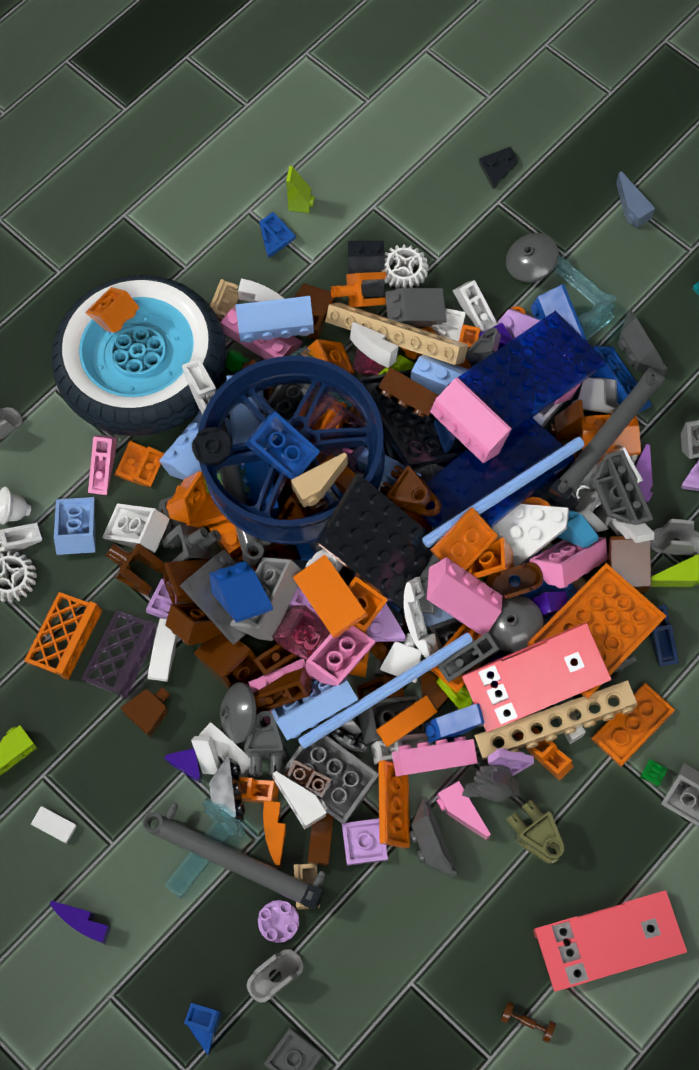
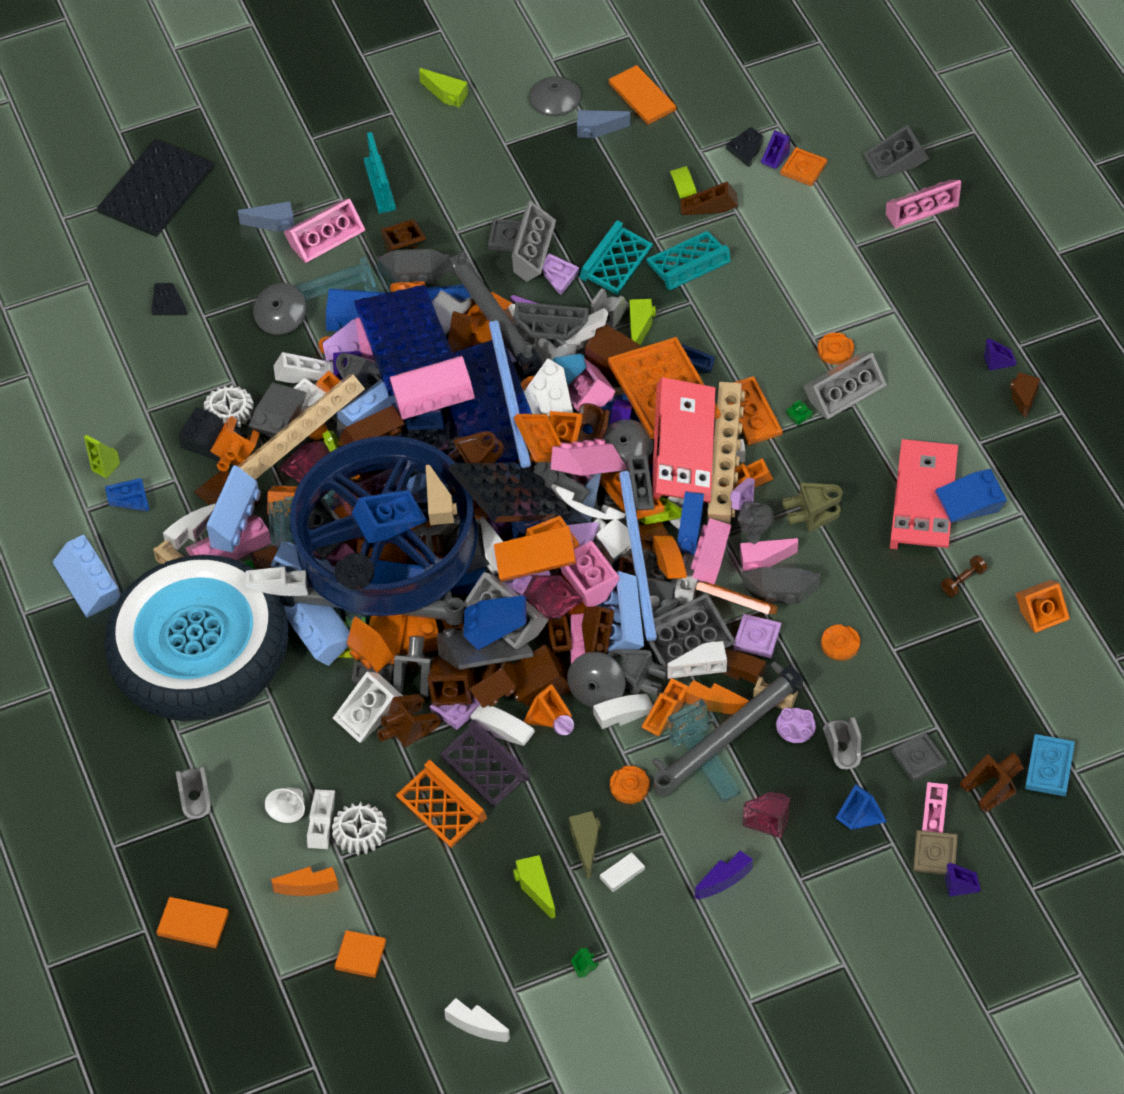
camera: 65 degrees left, 15 degrees down
light blue slope [54,497,96,555] -> none
orange slope [85,287,140,333] -> none
bright pink slope [88,435,117,495] -> none
orange slope [114,441,164,487] -> none
reddish brown torso [120,687,170,738] -> none
dark purple slope [164,748,202,783] -> none
white tile [191,736,221,775] -> none
slope [209,758,245,822] -> none
reddish brown slope [285,759,332,797] -> none
white slope [350,322,398,368] -> none
none -> light blue slope [53,534,120,618]
none -> black plate [97,138,214,237]
none -> bright pink slope [284,199,365,263]
none -> reddish brown slope [380,218,426,252]
none -> orange tile [390,281,426,292]
none -> orange slope [523,684,572,727]
none -> lavender tile [553,715,574,736]
none -> olive slope [569,811,601,878]
none -> orange tile [610,766,650,804]
none -> clear pink slope [743,792,790,838]
none -> orange tile [821,624,860,661]
none -> blue slope [935,469,1007,523]

